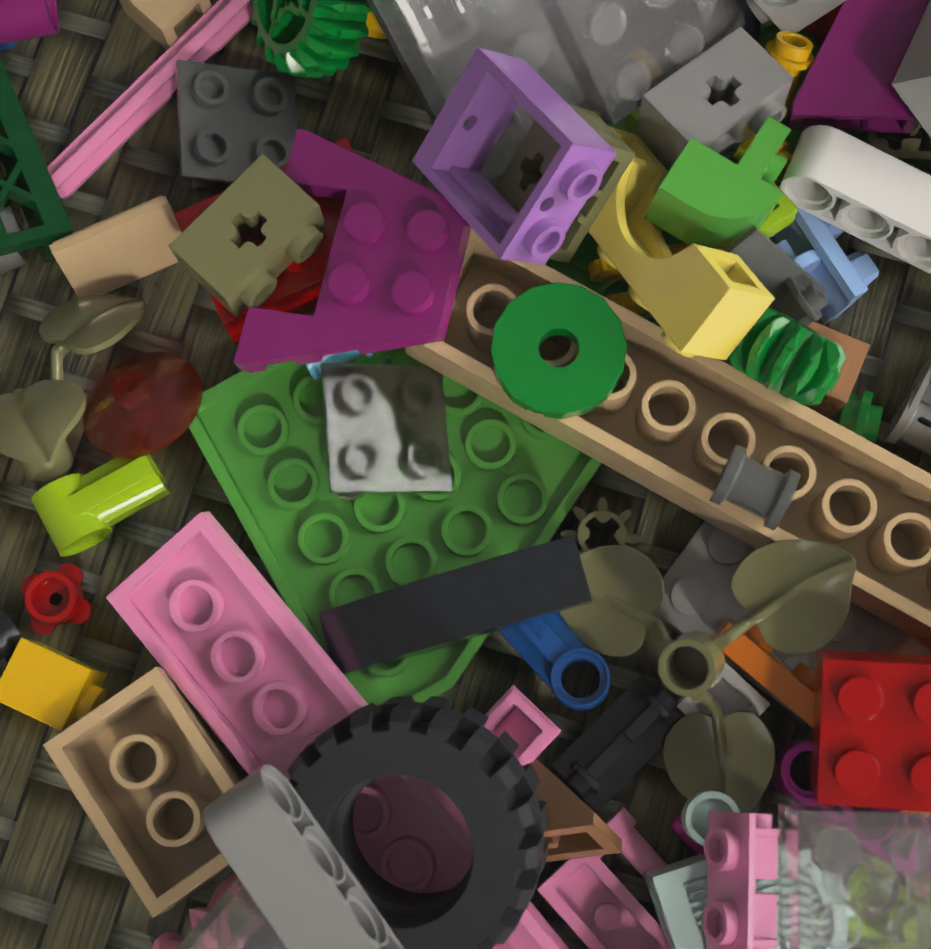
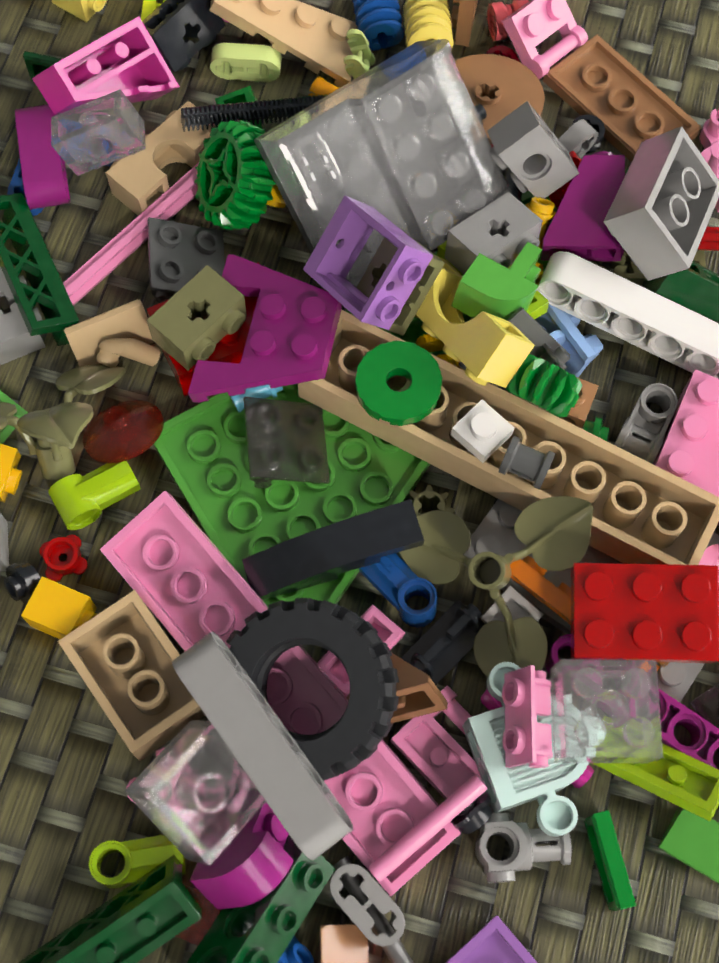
camera: 10 degrees left, 10 degrees down
none -> tan arm [96,338,160,367]
none -> white plate [451,399,514,463]

